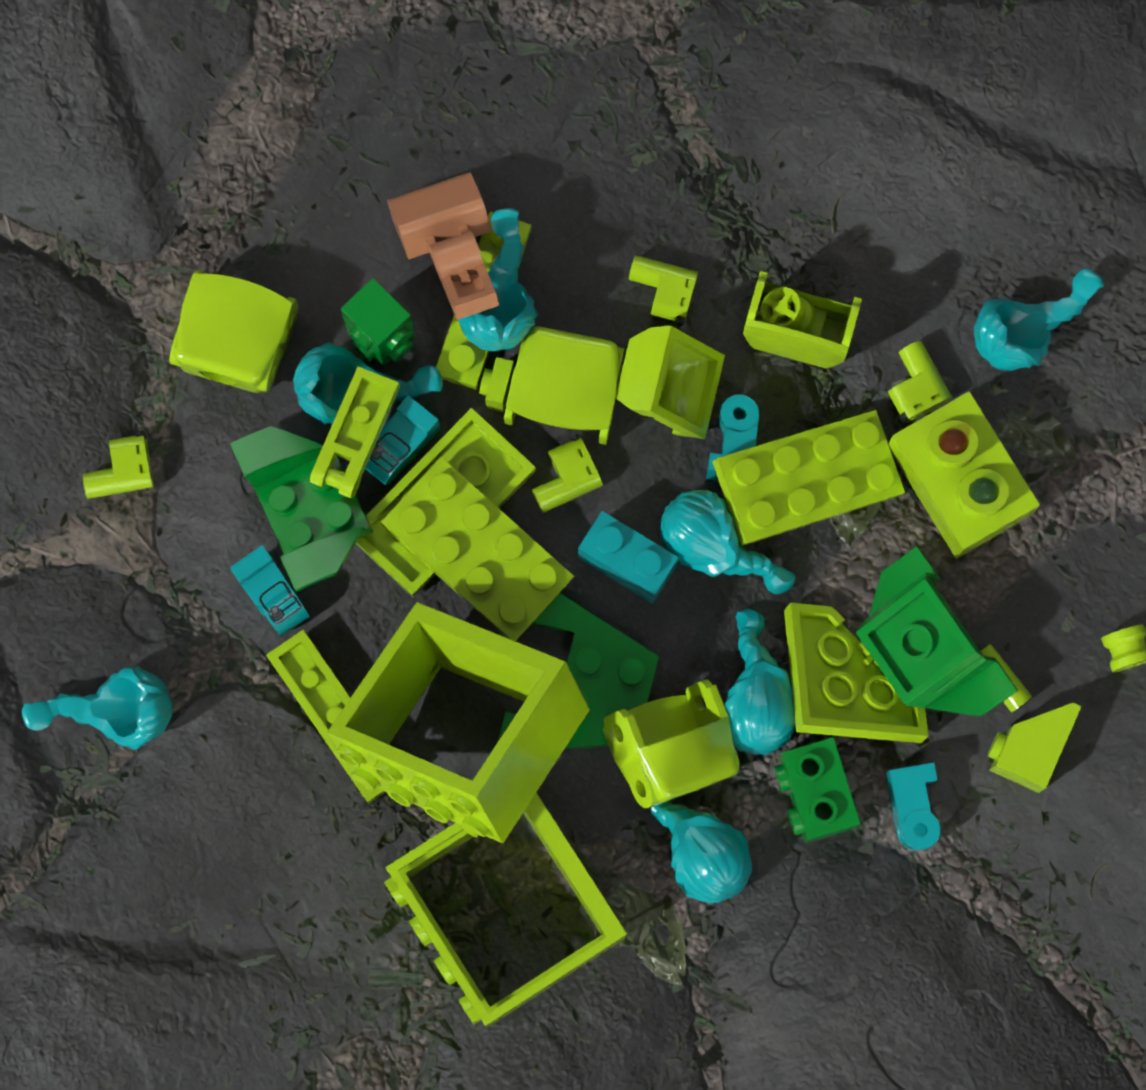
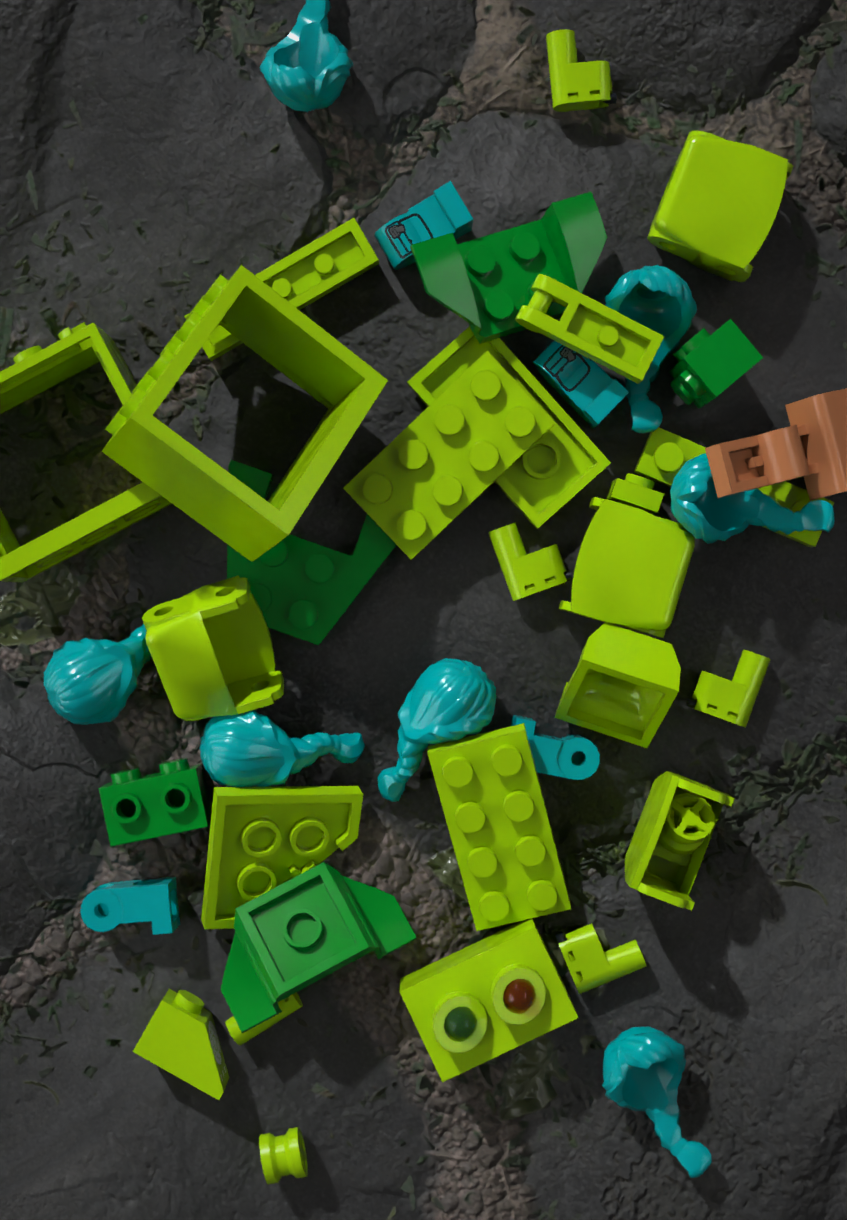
camera: 90 degrees right, 10 degrees up
teal brick [578,511,679,604] -> none

